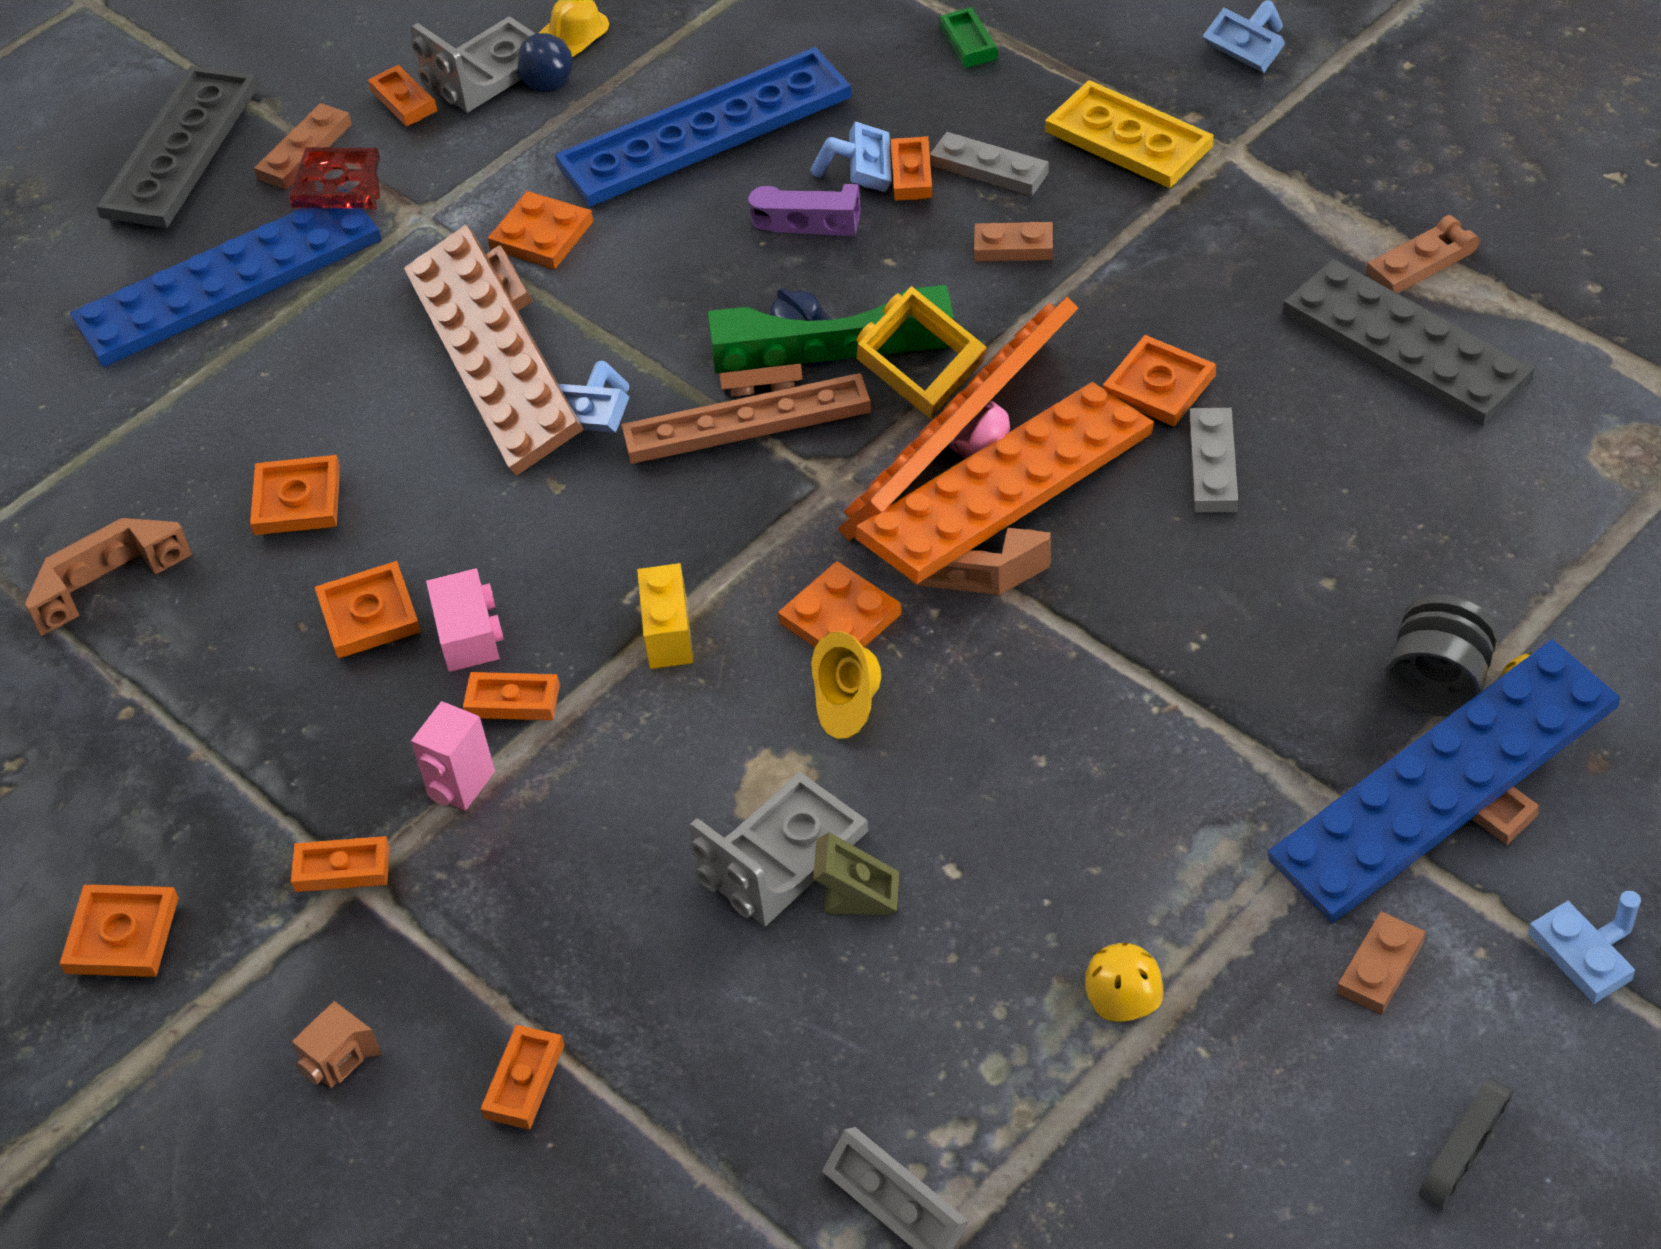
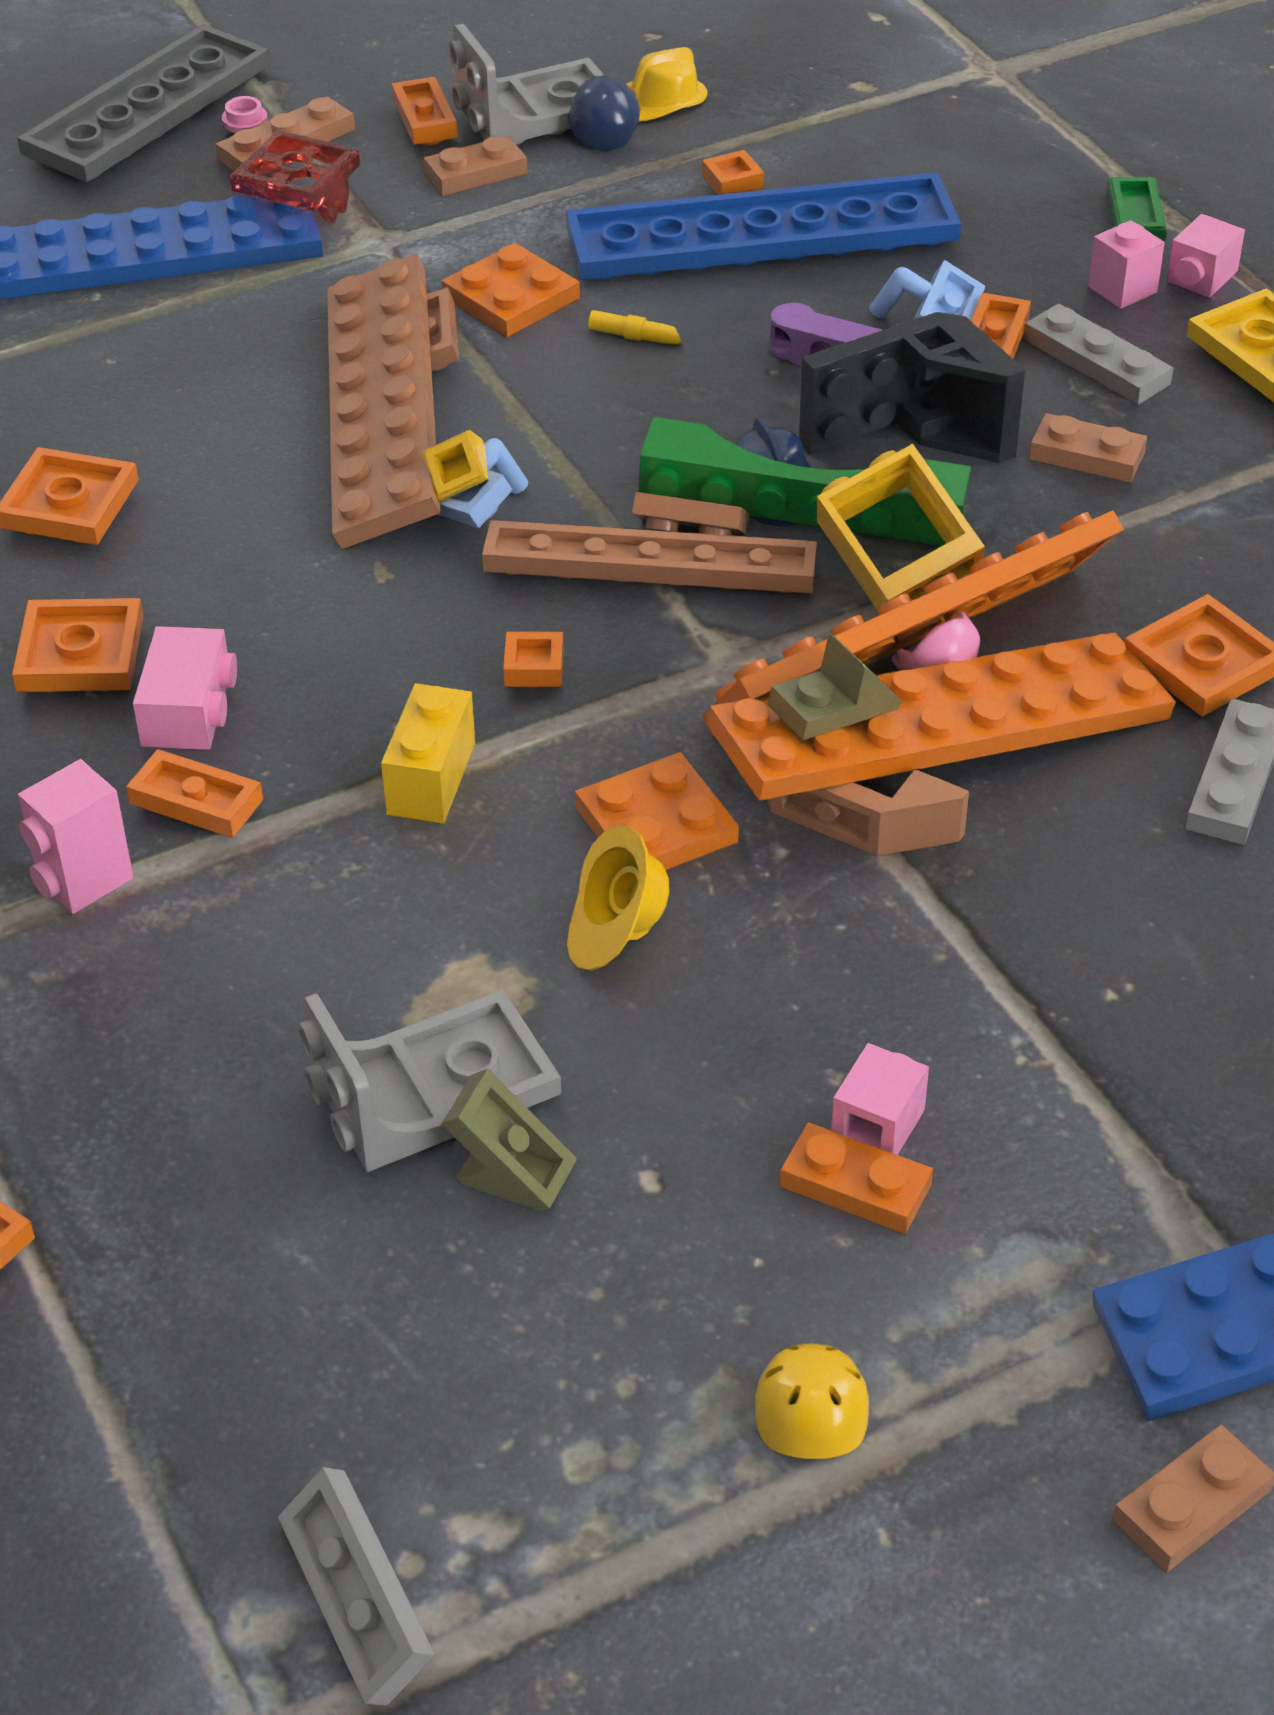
camera: 15 degrees right, 5 degrees down
none -> bright pink plate [222,96,268,134]
none -> yellow slope [422,430,488,502]
none -> nougat plate [424,136,528,196]
none -> orange plate [503,632,564,688]
none -> yellow piece [588,310,682,345]
none -> orange plate [702,150,764,195]
none -> olive slope [768,634,901,740]
none -> orange plate [780,1122,933,1234]
none -> black bracket [799,312,1025,463]
none -> bright pink brick [831,1043,929,1155]
none -> bright pink brick [1088,220,1165,309]
none -> bright pink brick [1167,214,1245,298]

